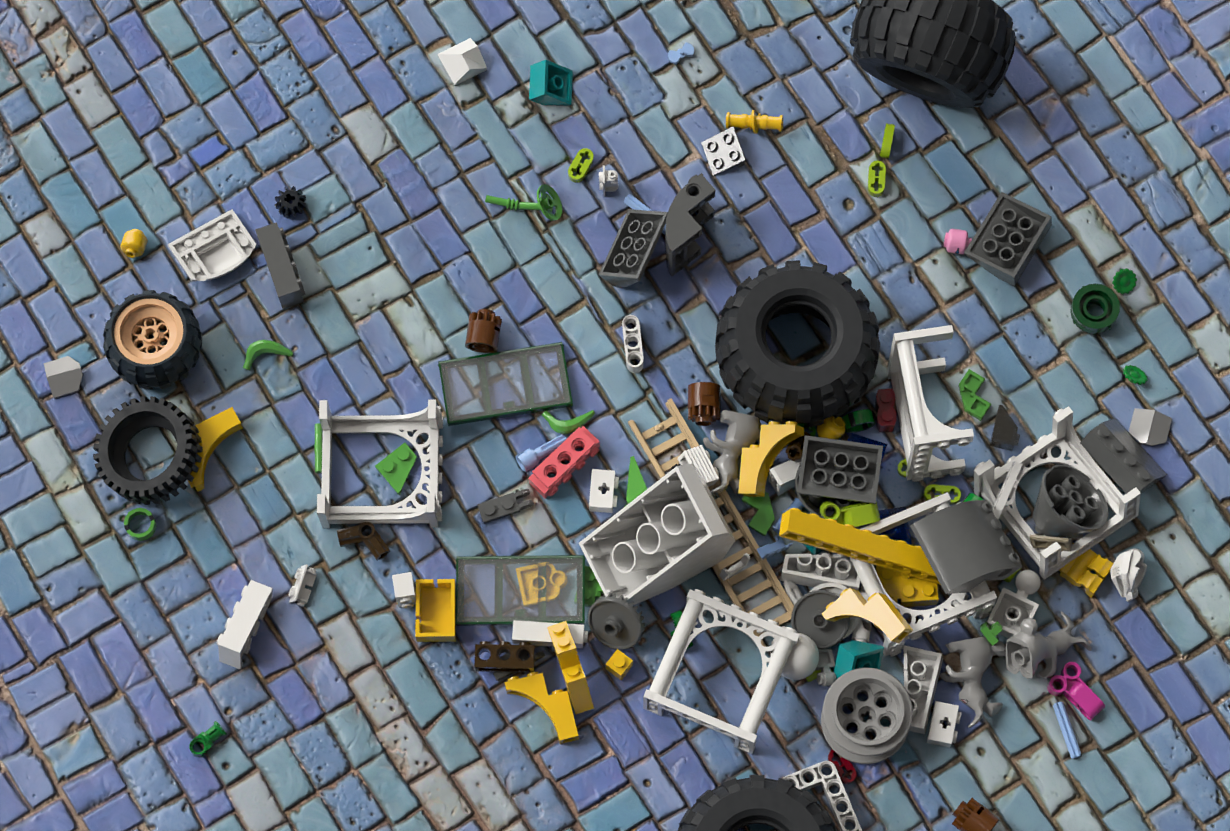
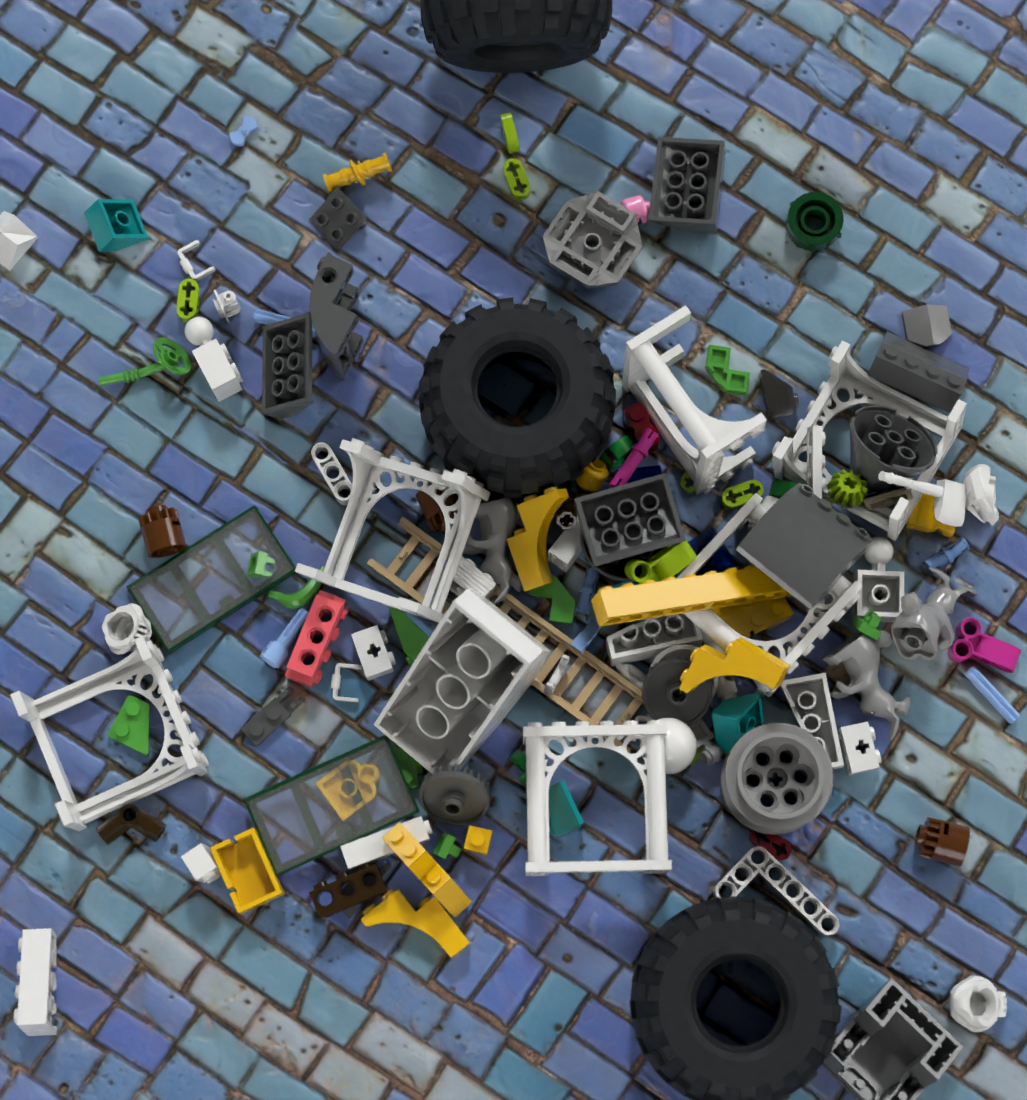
camera: 25 degrees left, 5 degrees up
white hinge [289,564,317,607] -> none
bright green piece [314,423,323,473] -> none
green piece [1112,268,1137,294] -> none
green piece [1123,365,1147,385] -> none
none -> white helmet [102,603,152,655]
none -> white piece [178,240,216,281]
none -> white brick [185,317,243,402]
none -> bright green tile [246,551,275,579]
none -> white arch [295,438,490,623]
none -> white piece [331,663,362,703]
none -> bright green tile [432,832,462,859]
none -> light grey piece [543,191,642,289]
none -> teal slope [548,780,584,839]
none -> dark pink pin [609,428,658,488]
none -> lime gear [827,469,868,509]
none -> white piece [878,471,967,527]
none -> medium blue pin [923,537,970,574]

